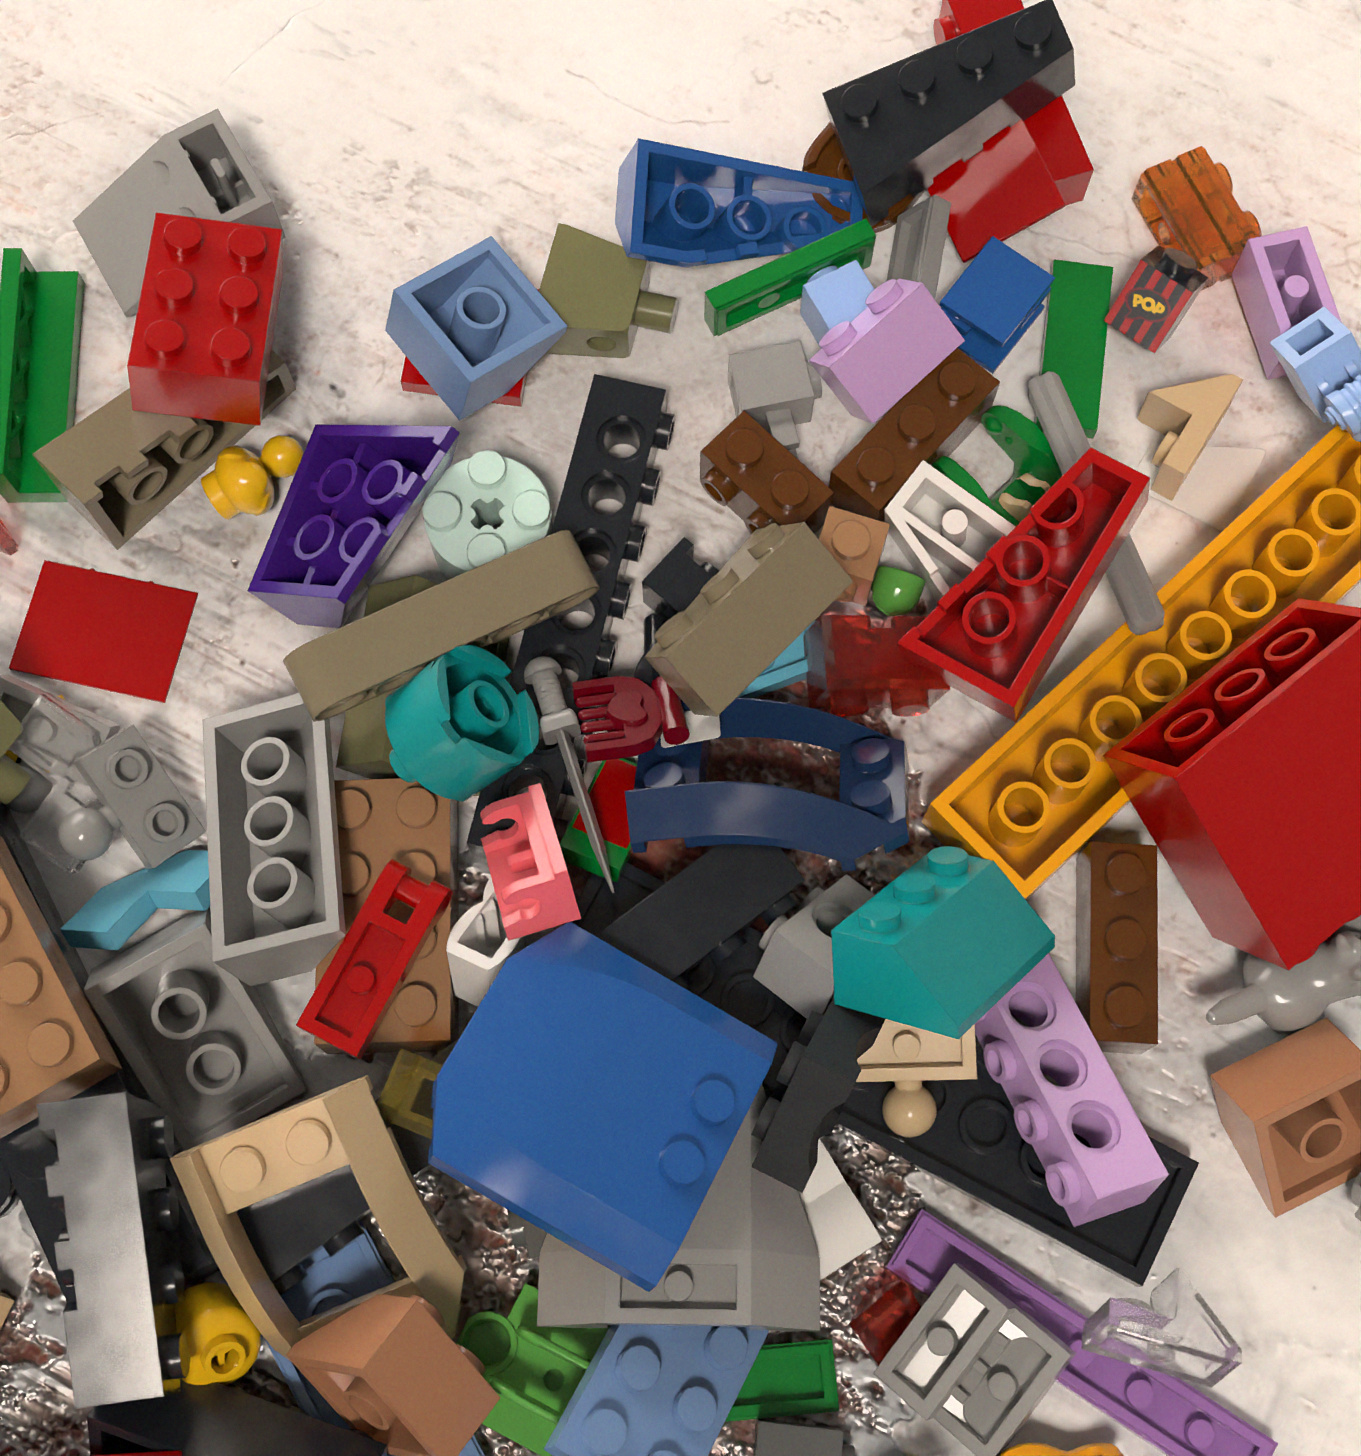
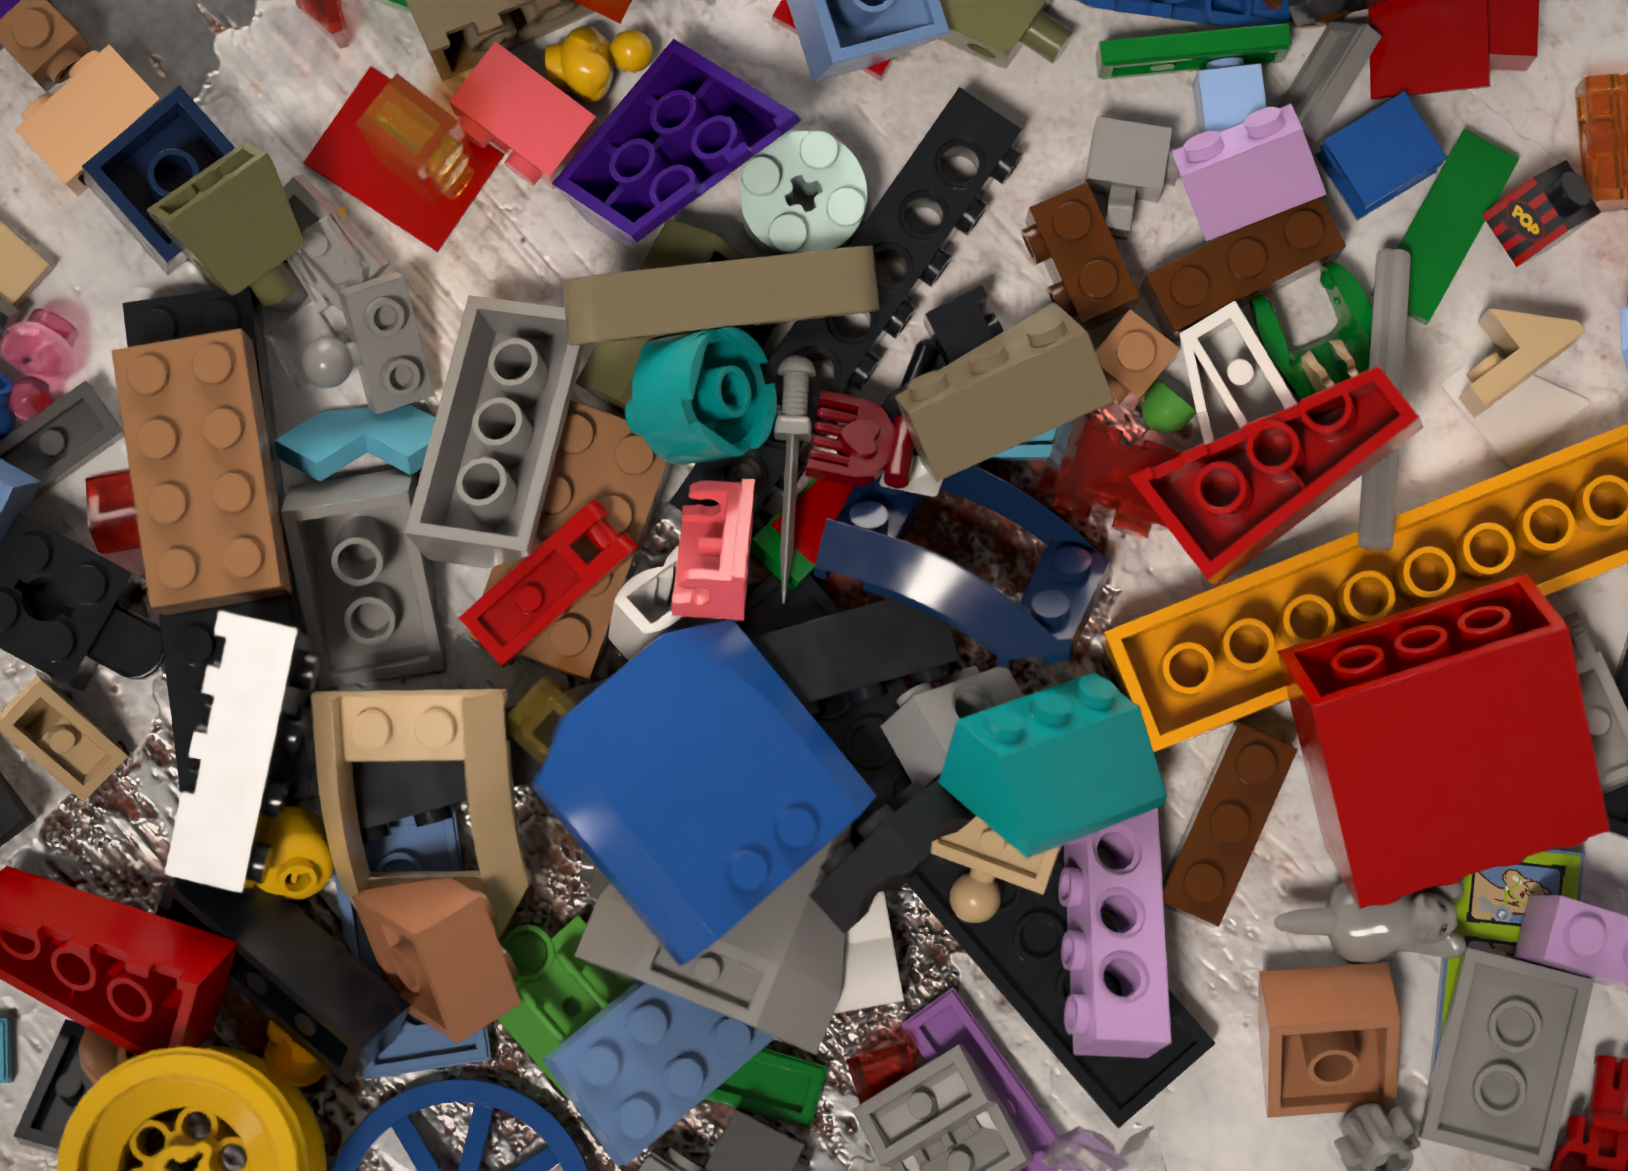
camera: 25 degrees right, 10 degrees up
none -> brick [356,73,475,207]
none -> coral brick [449,41,599,189]

